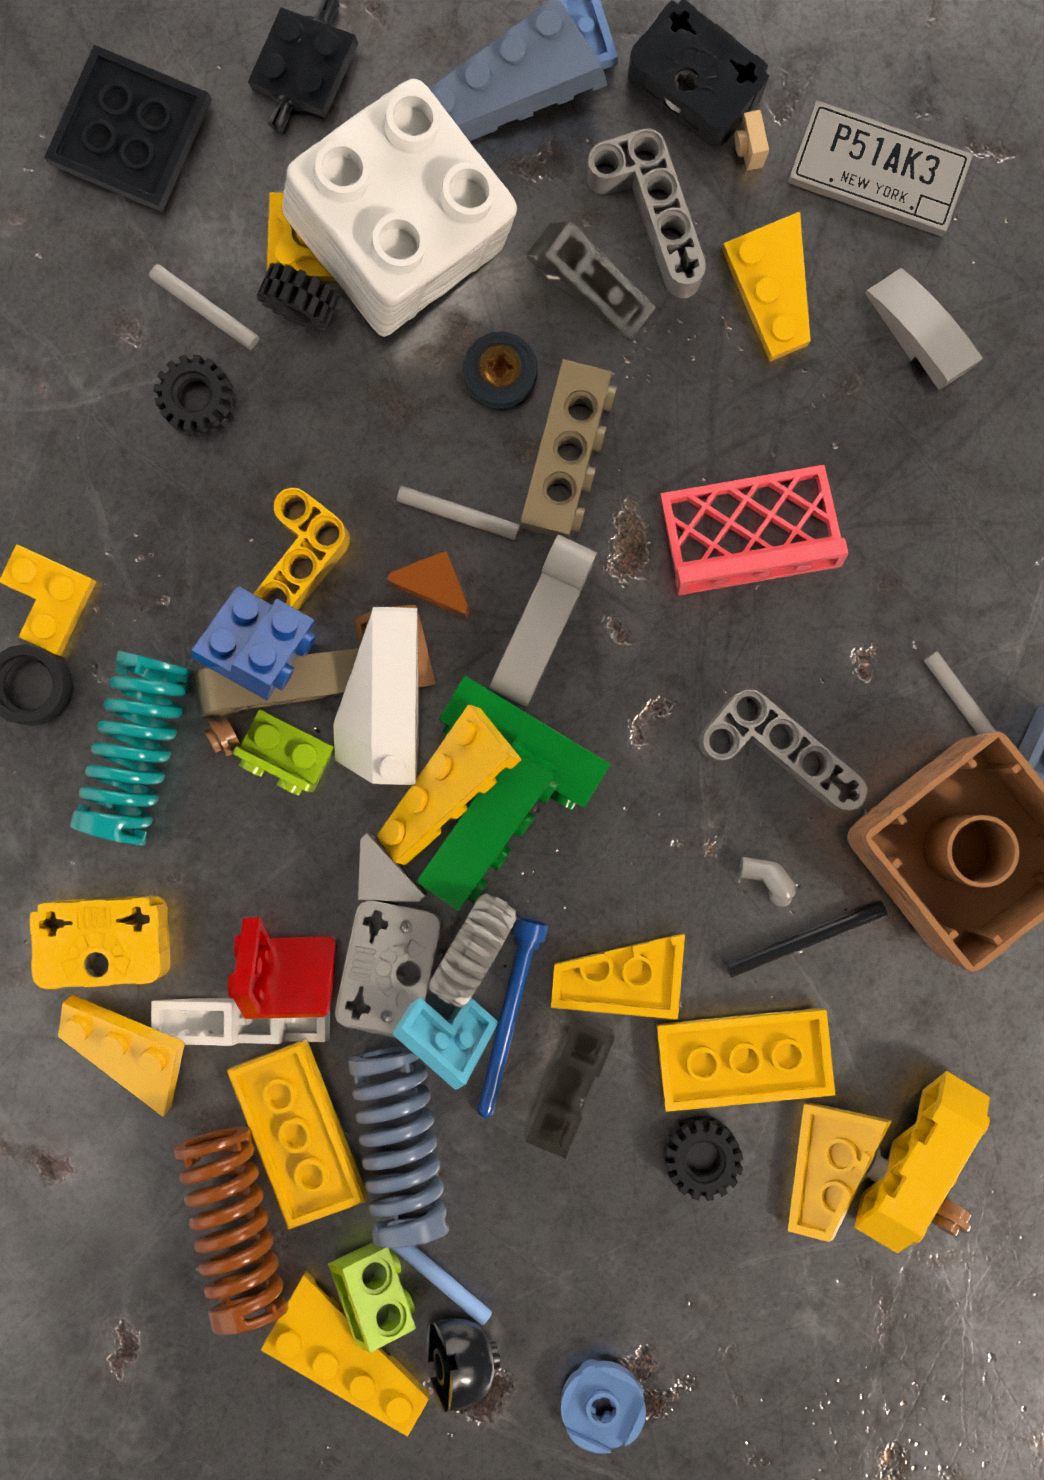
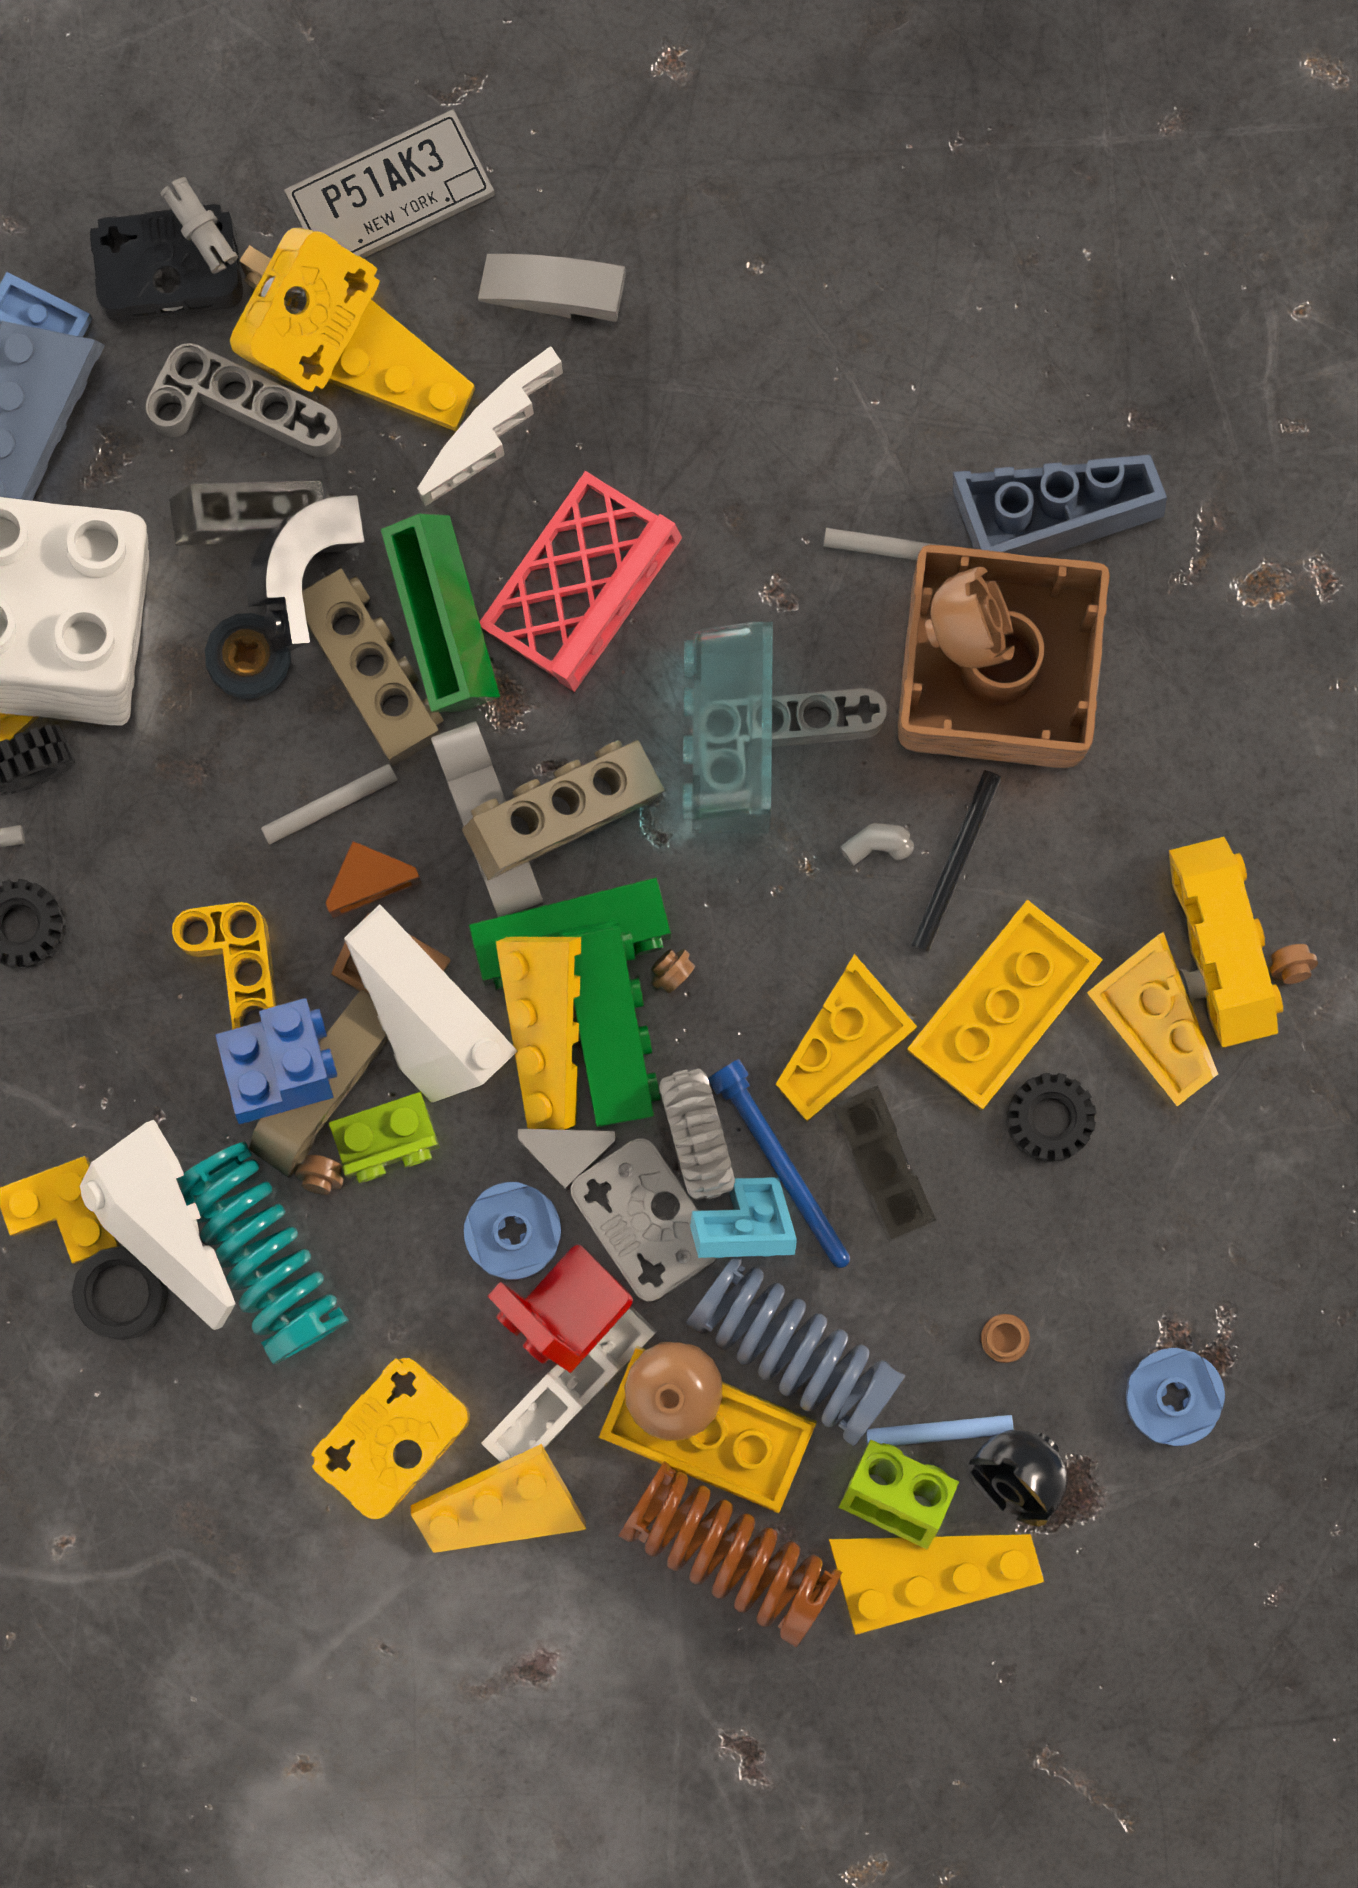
camera: 45 degrees left, 5 degrees down
none -> white wedge [79,1120,236,1330]
none -> light grey pin [160,177,238,274]
none -> yellow axle [230,227,380,392]
none -> arch [247,495,364,652]
none -> green brick [381,513,500,712]
none -> white slope [417,346,563,506]
none -> dark tan brick [461,740,665,881]
none -> medium blue plate [464,1182,561,1280]
none -> medium nougat cylinder [624,1342,723,1441]
none -> medium nougat plate [651,949,695,993]
none -> clear light blue windscreen [683,621,773,833]
none -> medium nougat cylinder [925,567,1014,668]
none -> medium nougat plate [981,1314,1030,1363]

